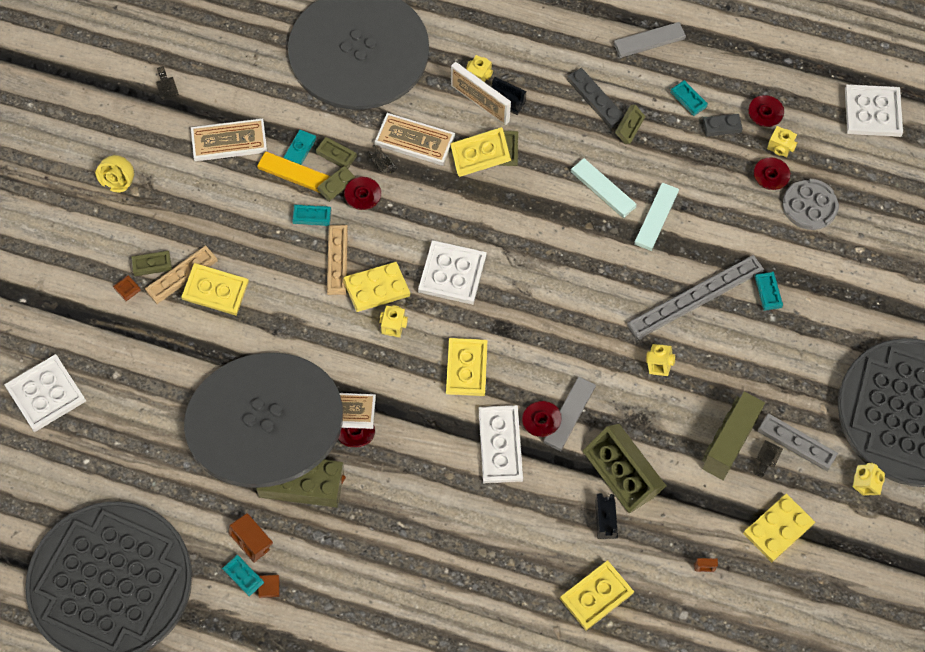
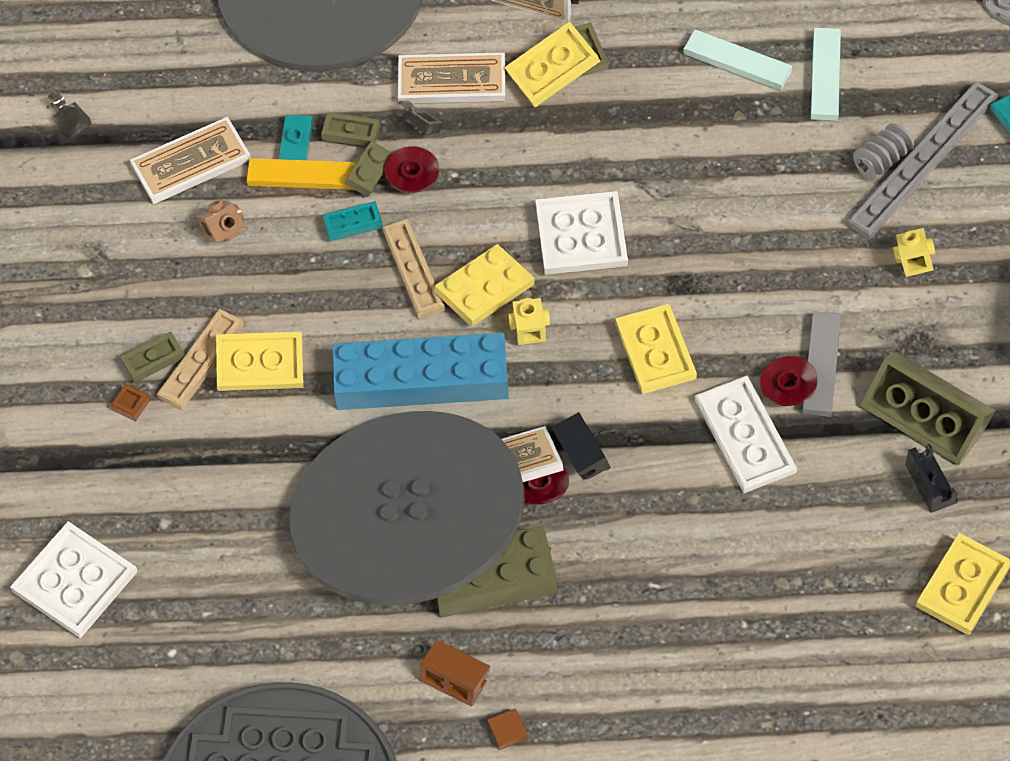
camera: 15 degrees left, 5 degrees down
light yellow cylinder [95,155,134,193] -> none
teal plate [222,554,264,597] -> none
none -> medium nougat brick [196,199,245,243]
none -> dark azure brick [333,333,509,410]
none -> black hinge [551,412,611,480]
none -> light grey piece [853,123,914,181]

